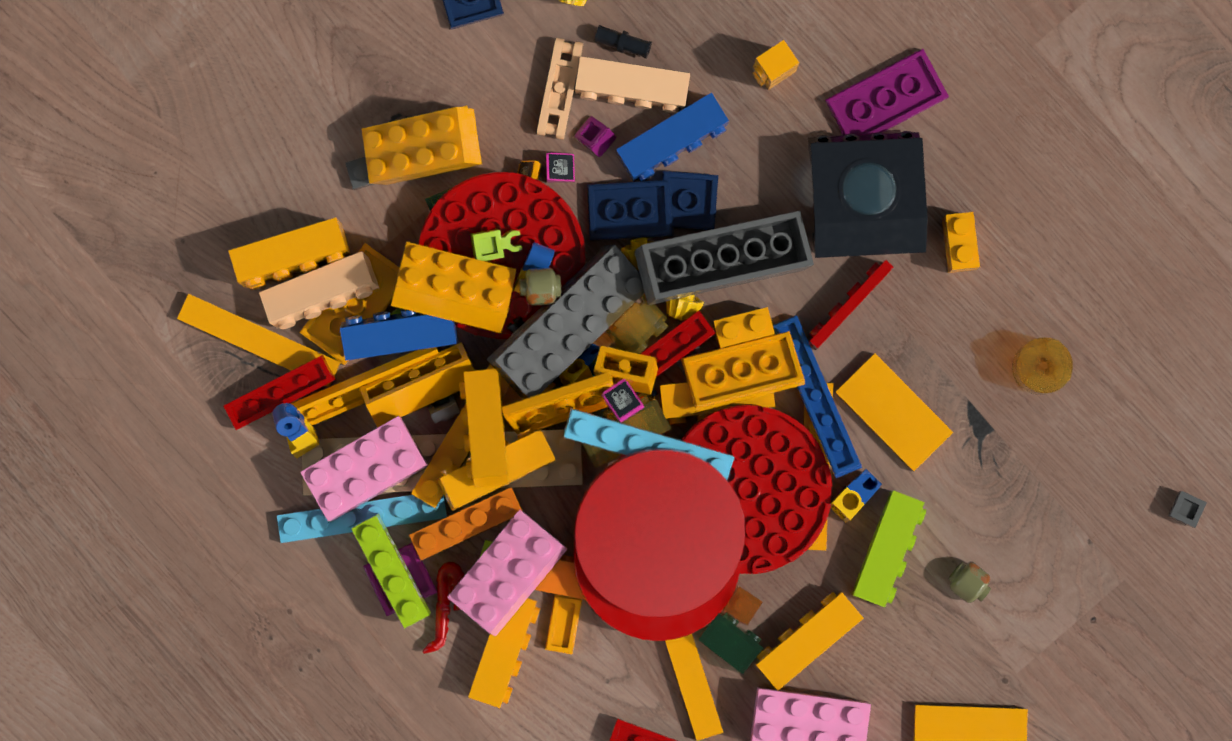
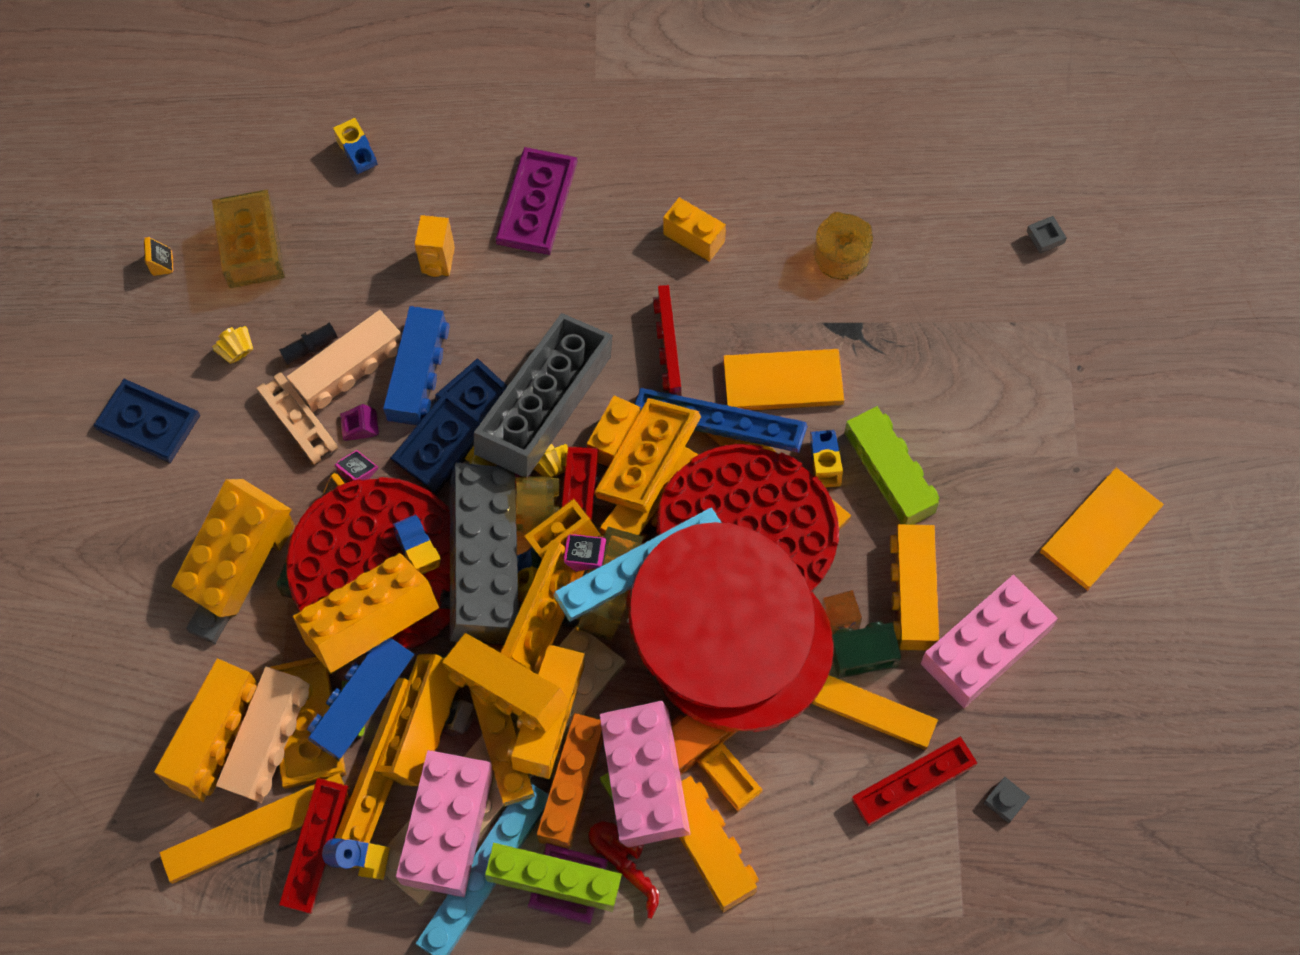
camera: 45 degrees left, 20 degrees down
lime plate [470,229,522,261] -> none
olive head [519,268,561,305] -> none
black panel [808,131,928,258] -> none
olive head [948,562,991,603] -> none

